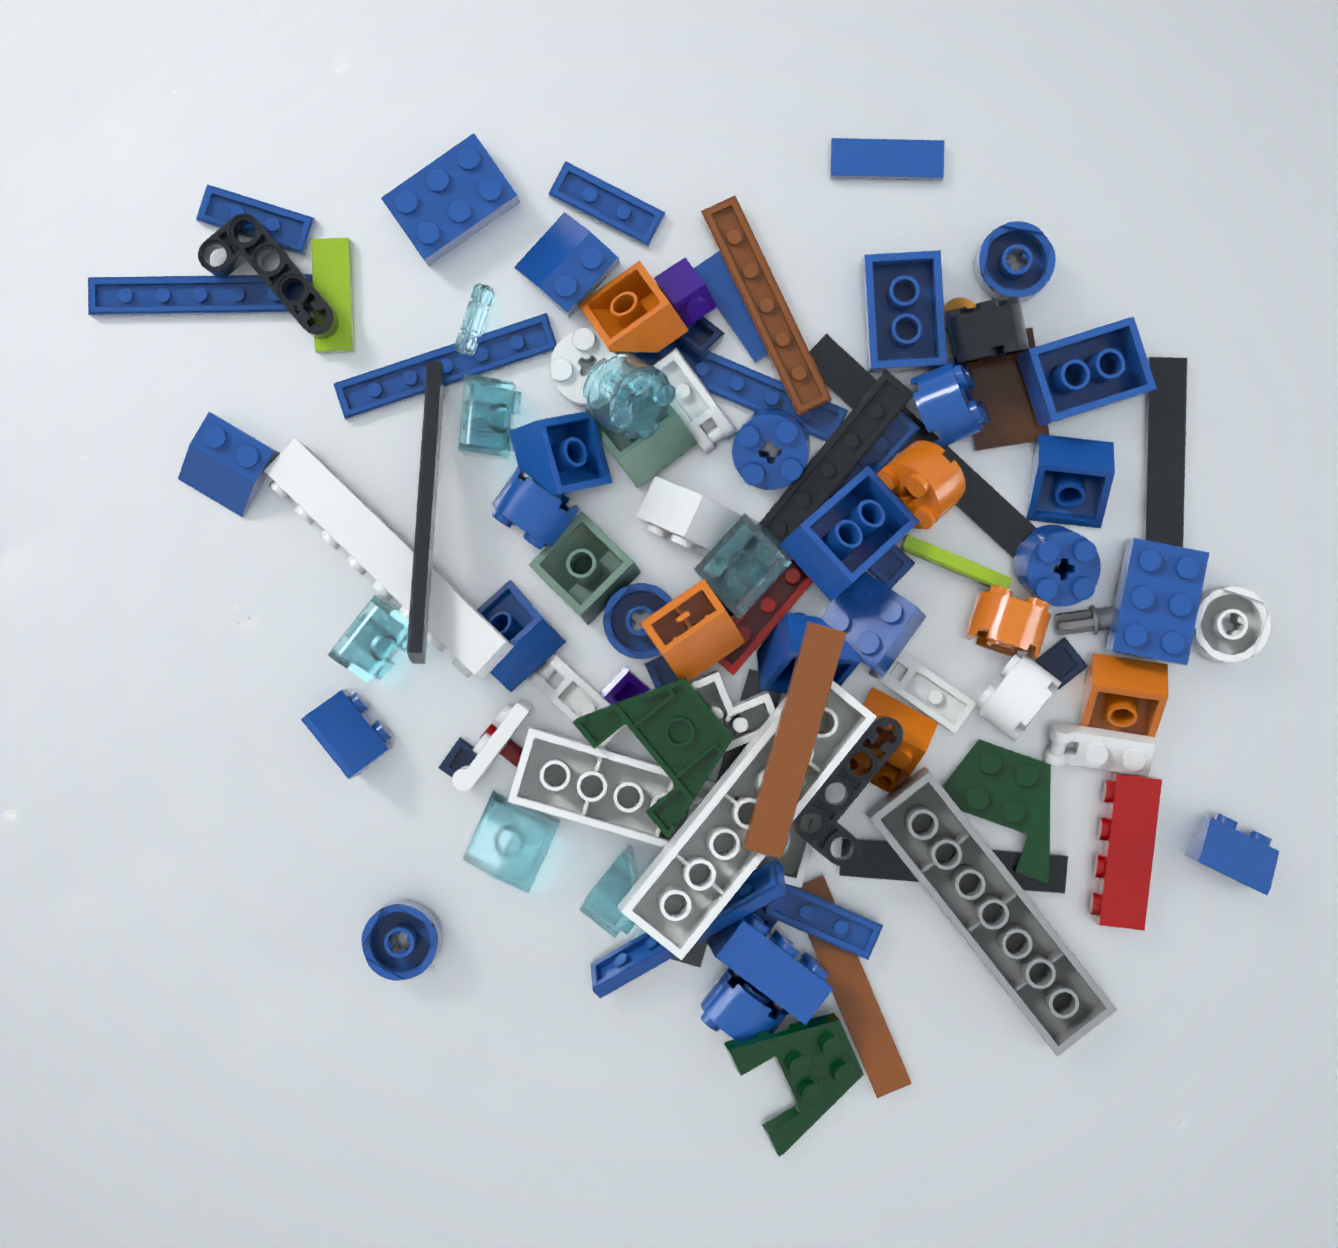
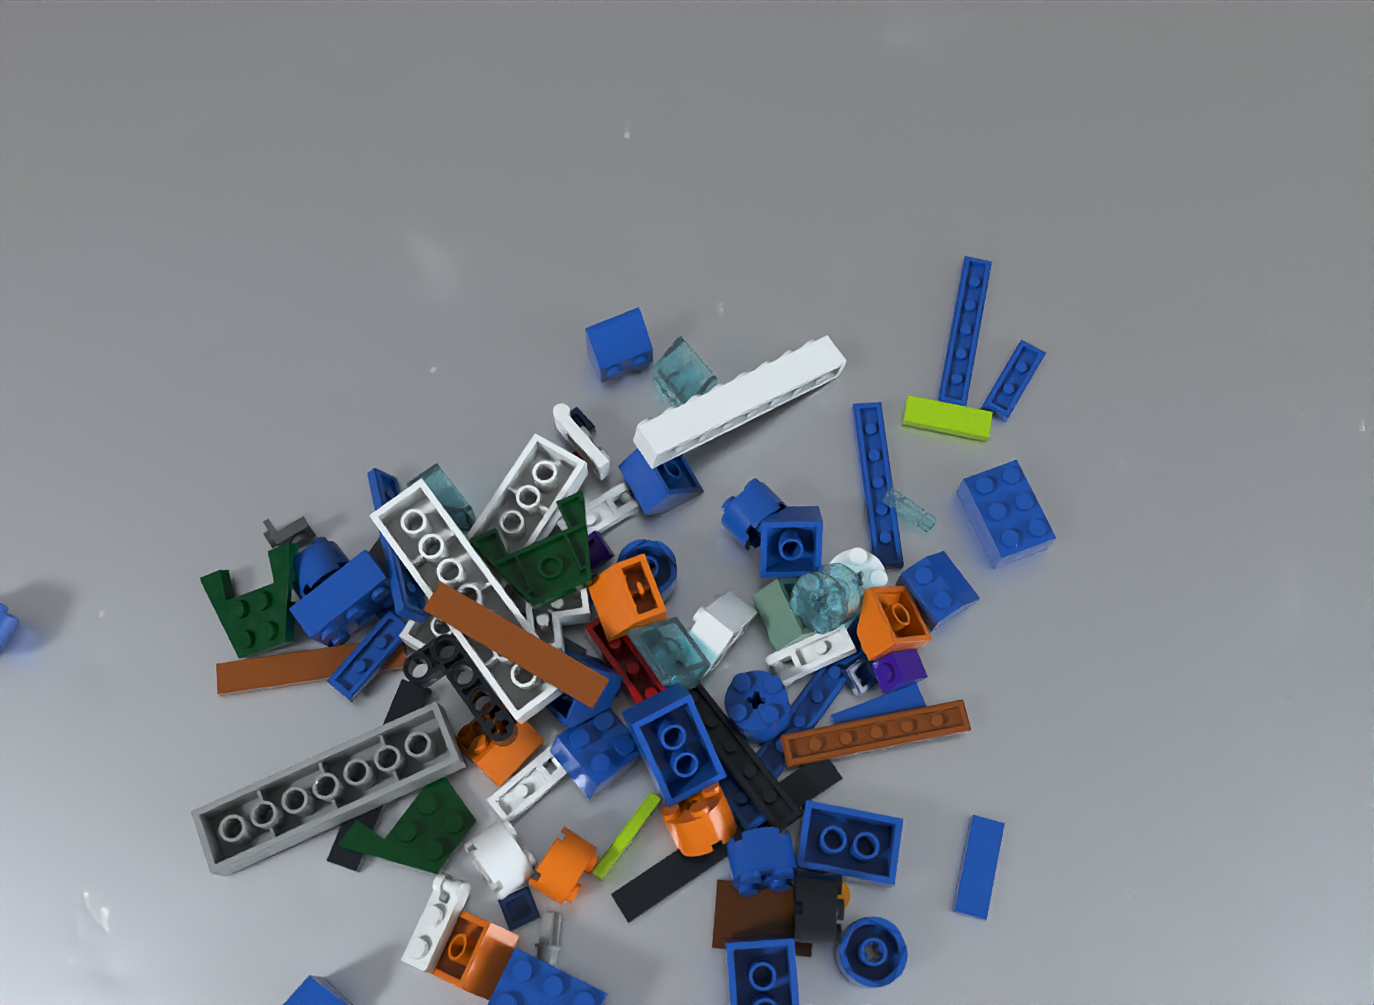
camera: 105 degrees right, 20 degrees down
blue slope [178,412,280,517] -> none
black beam [198,213,339,339] -> none
blue brick [361,900,442,981] -> none
black tile [407,361,445,664] -> none
clear light blue slope [458,374,522,460] -> none
clear light blue slope [463,790,561,893] -> none
sand green slope [529,512,641,625] -> none
blue tile [548,161,665,247] -> none
blue tile [867,545,915,589] -> none
blue brick [1014,525,1101,607] -> none
blue slope [1026,434,1115,528] -> none
red brick [1089,772,1162,931] -> none
none -> dark grey bracket [263,516,316,549]

